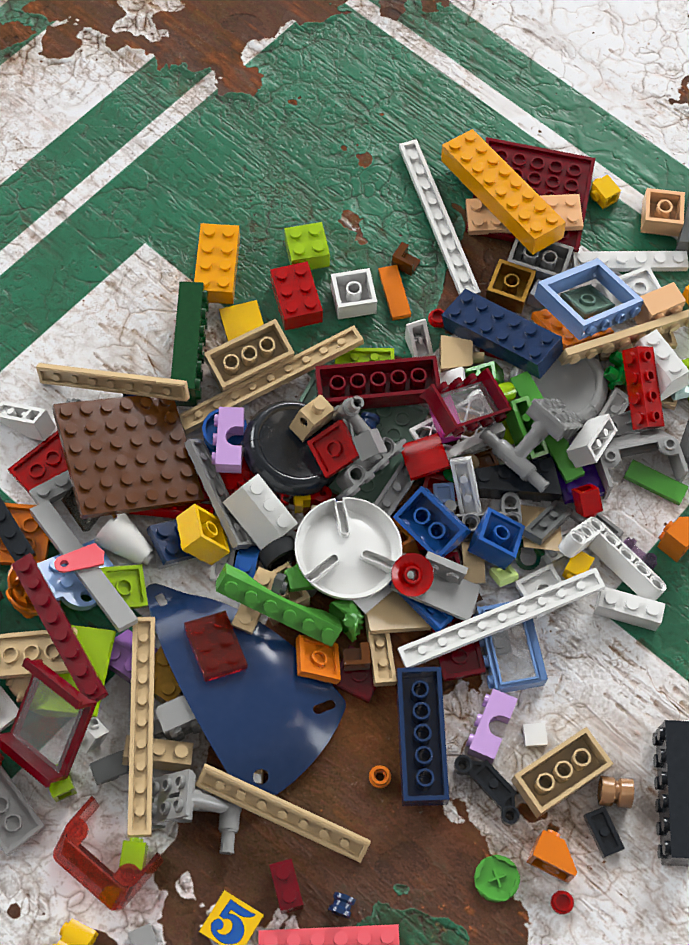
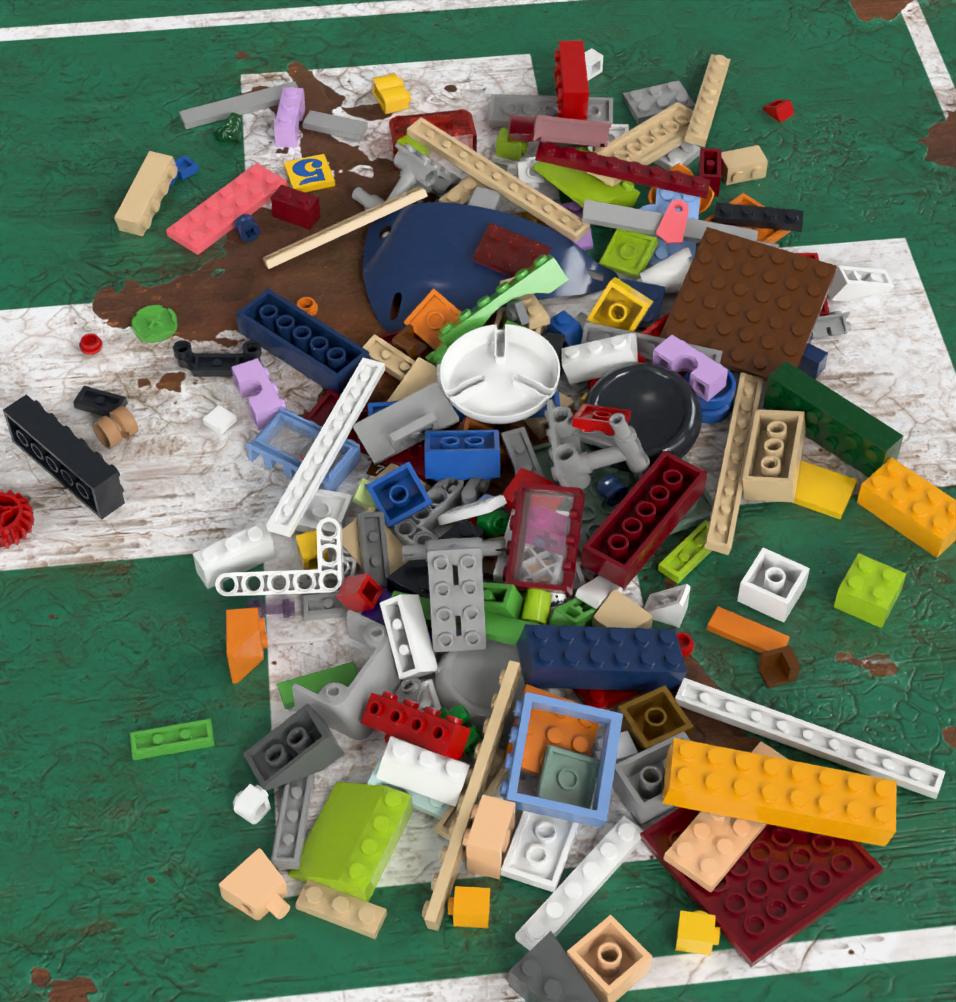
camera: 135 degrees right, 15 degrees down
tan tile [36,363,190,402] -> none
red brick [270,261,323,331] -> none
tan torso [289,395,334,442] -> none
light grey brick [352,428,388,463] -> none
red dish [391,553,434,597] -> none
tan brick [511,726,613,818] -> none
orange slope [526,829,577,883] -> none

